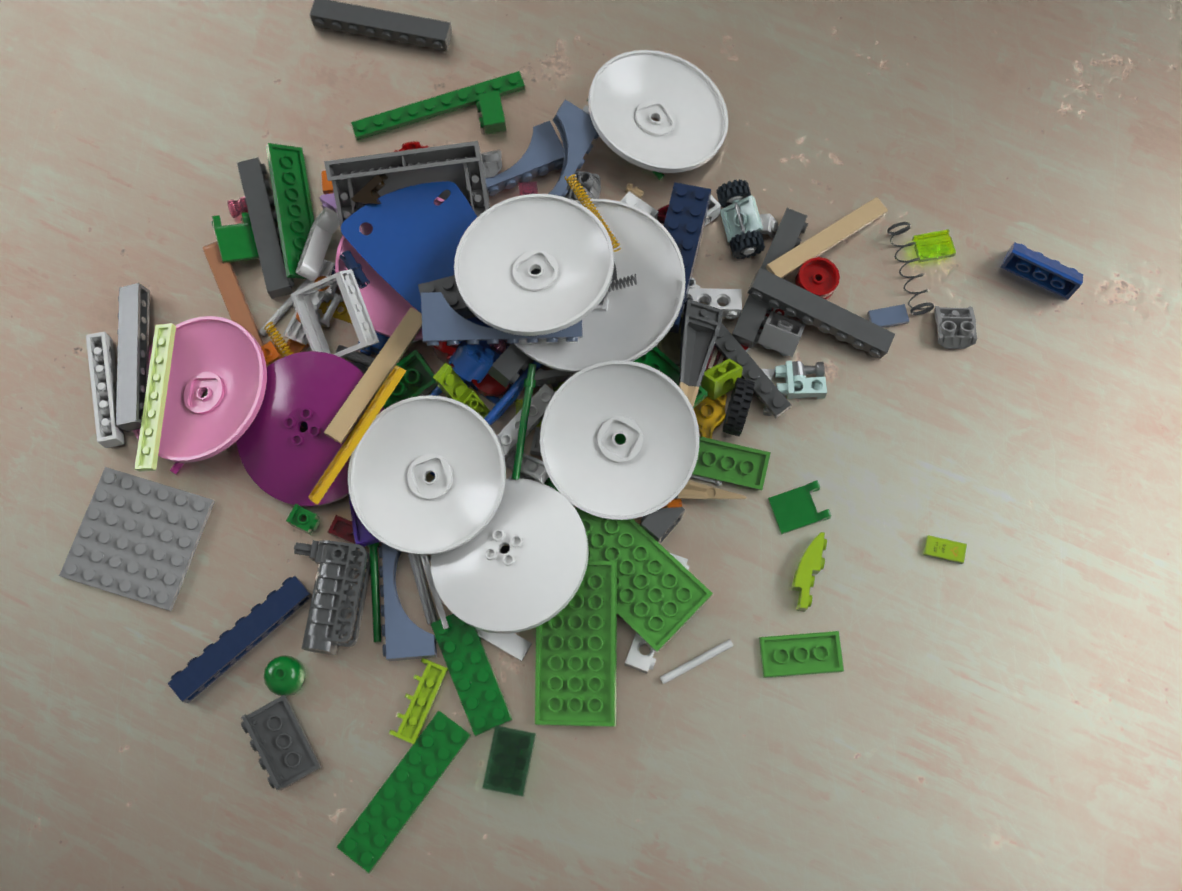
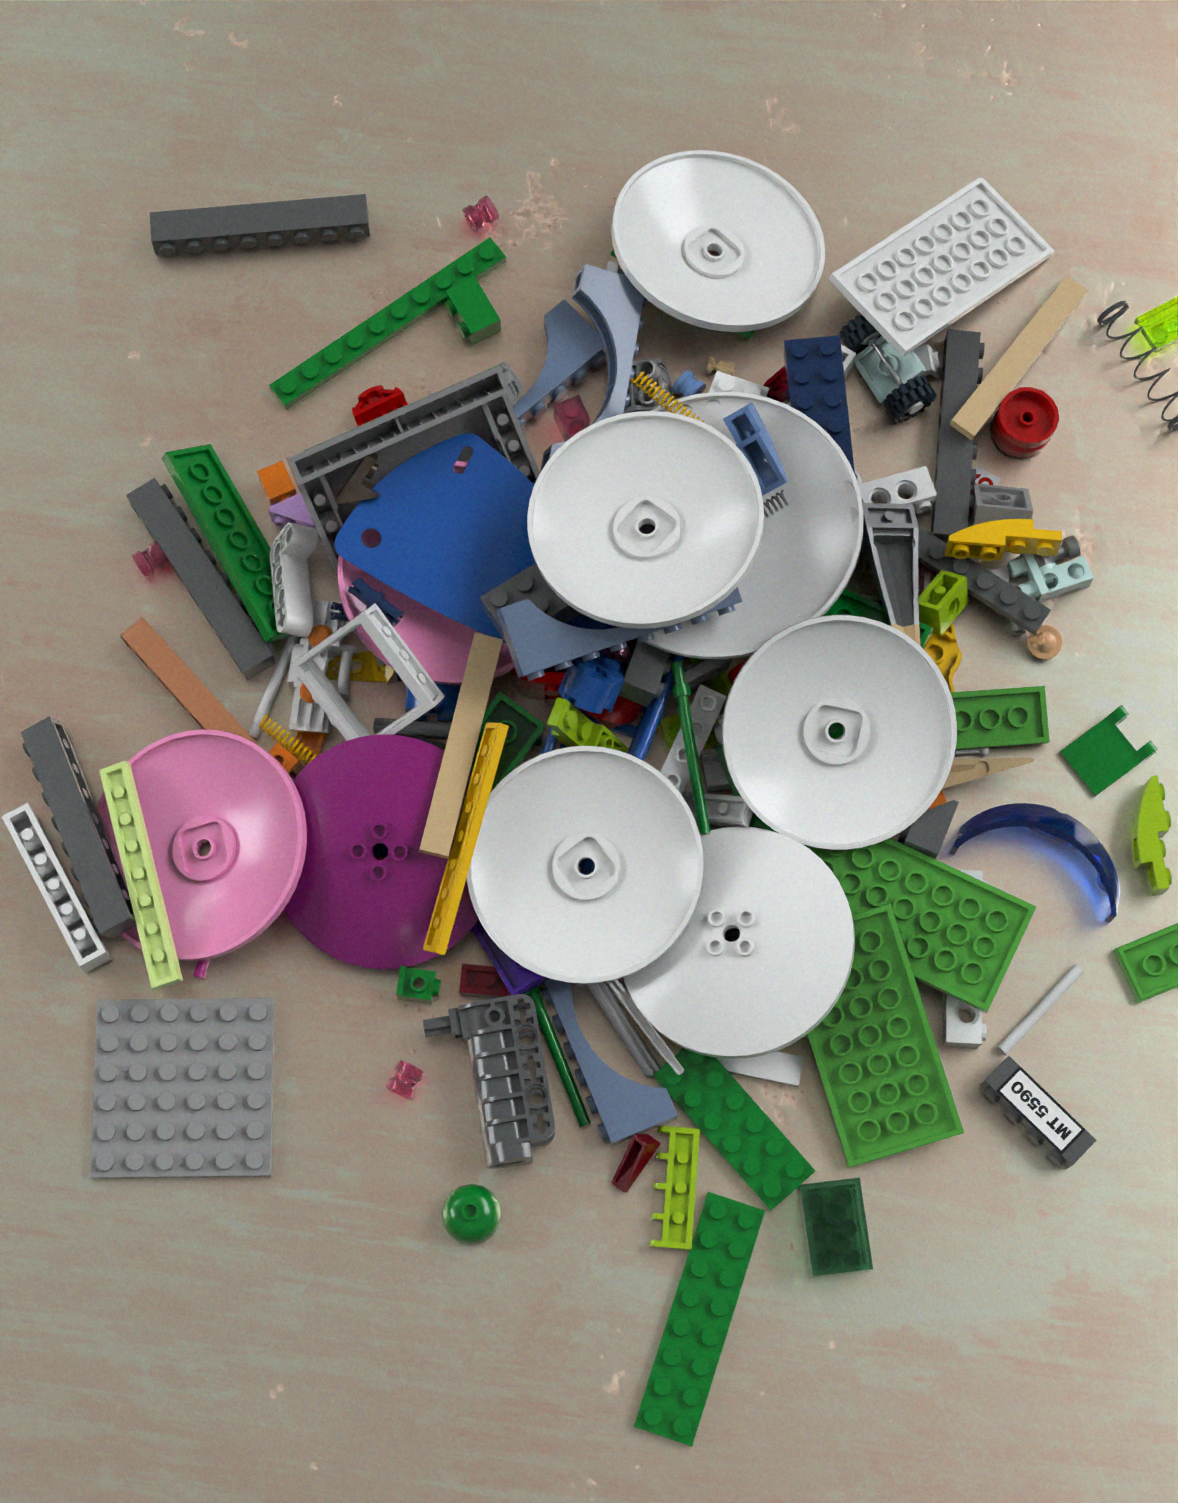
camera: 20 degrees left, 0 degrees up
dark blue brick [167,576,312,703] -> none
green flag [211,212,259,263] -> none
dark grey bracket [241,695,322,790] -> none
black tyre [722,378,755,436] -> none
dark grey brick [747,268,895,358] -> none
sand blue tile [867,304,909,328] -> none
none -> clear pink wheel [385,1060,425,1100]
none -> clear pink wheel [462,196,499,233]
none -> dark red piece [611,1134,661,1193]
none -> medium blue wheel [671,370,706,397]
none -> medium blue slope [723,402,788,496]
none -> white plate [829,177,1054,357]
none -> yellow slope [945,519,1062,561]
none -> clear blue windscreen [949,803,1120,923]
none -> brick [980,1056,1097,1169]
none -> light nougat hat [1027,625,1063,660]

